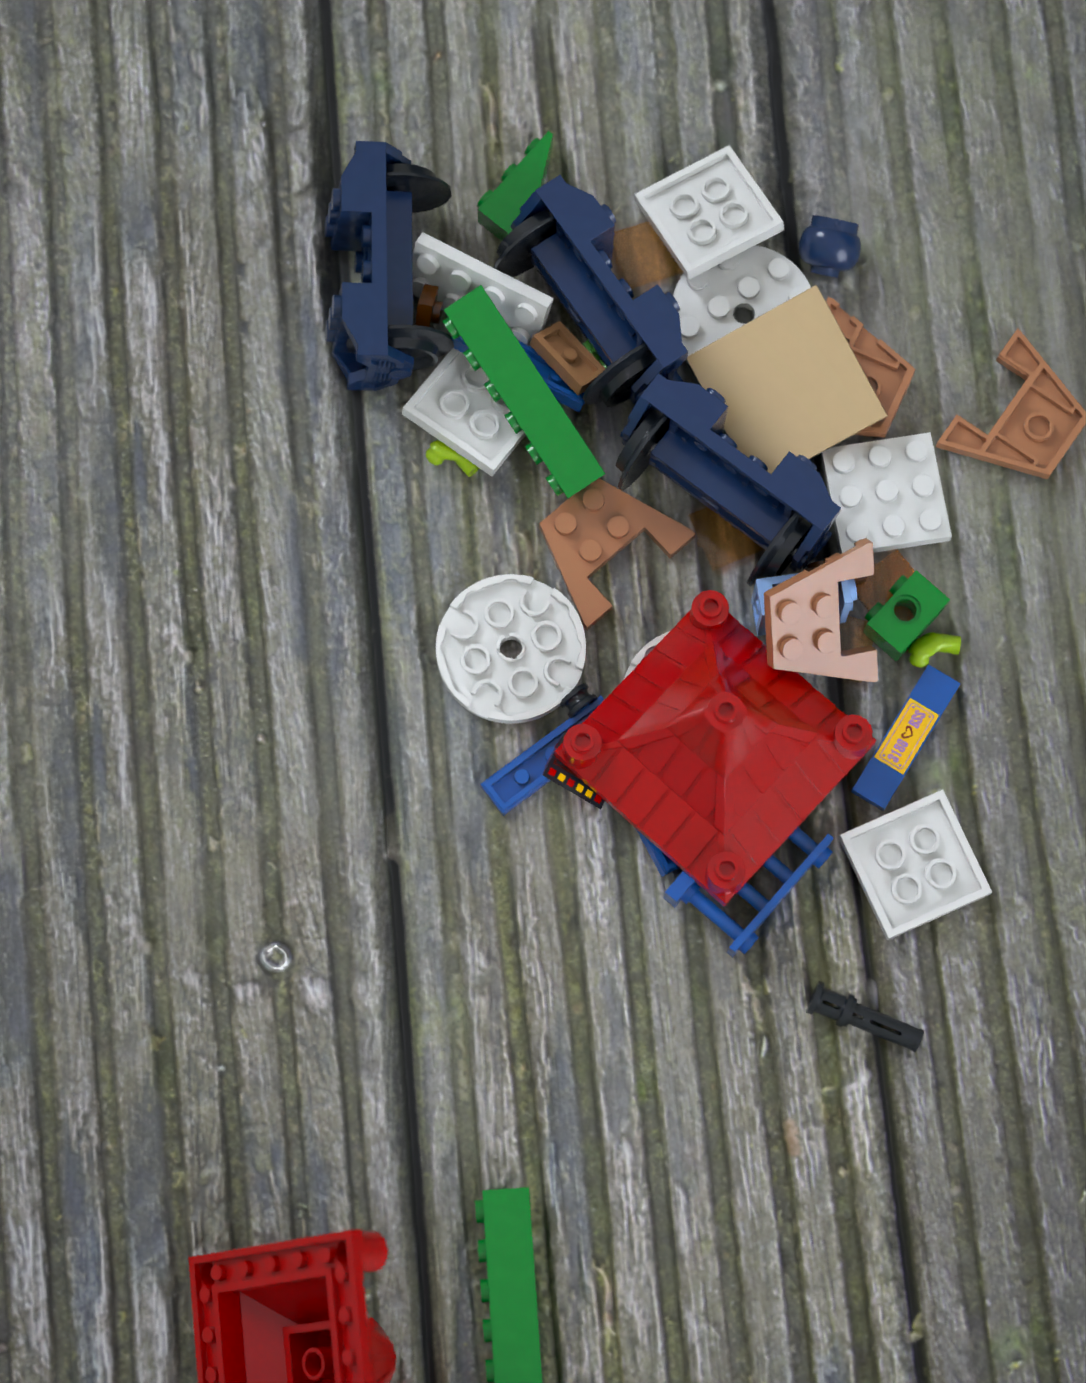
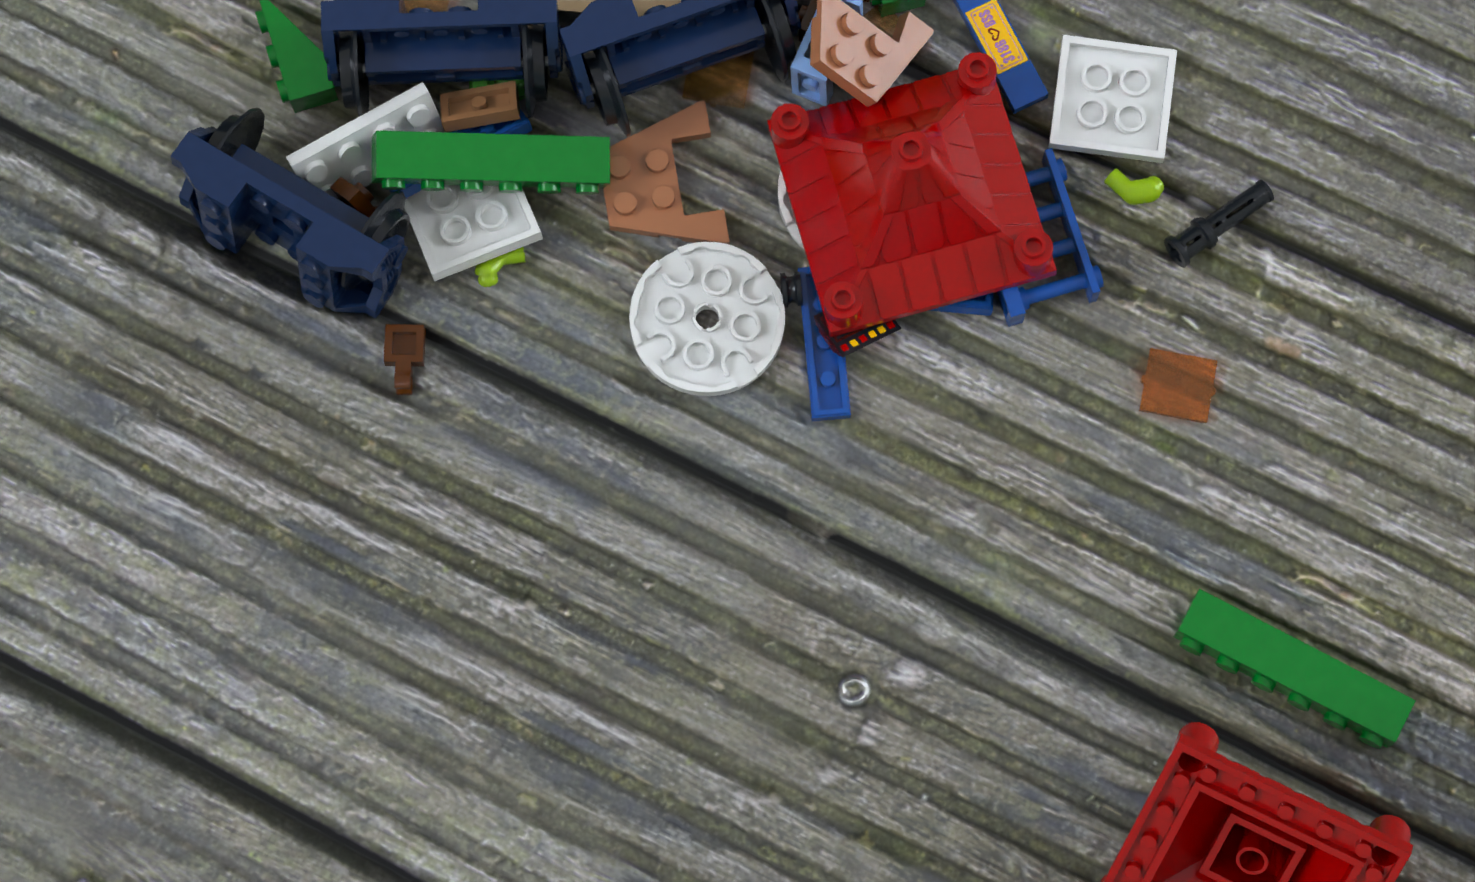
camera: 55 degrees left, 0 degrees up
none -> reddish brown plate [384,324,426,395]
none -> lime arm [1104,168,1164,205]
none -> clear orange piece [1139,348,1217,424]

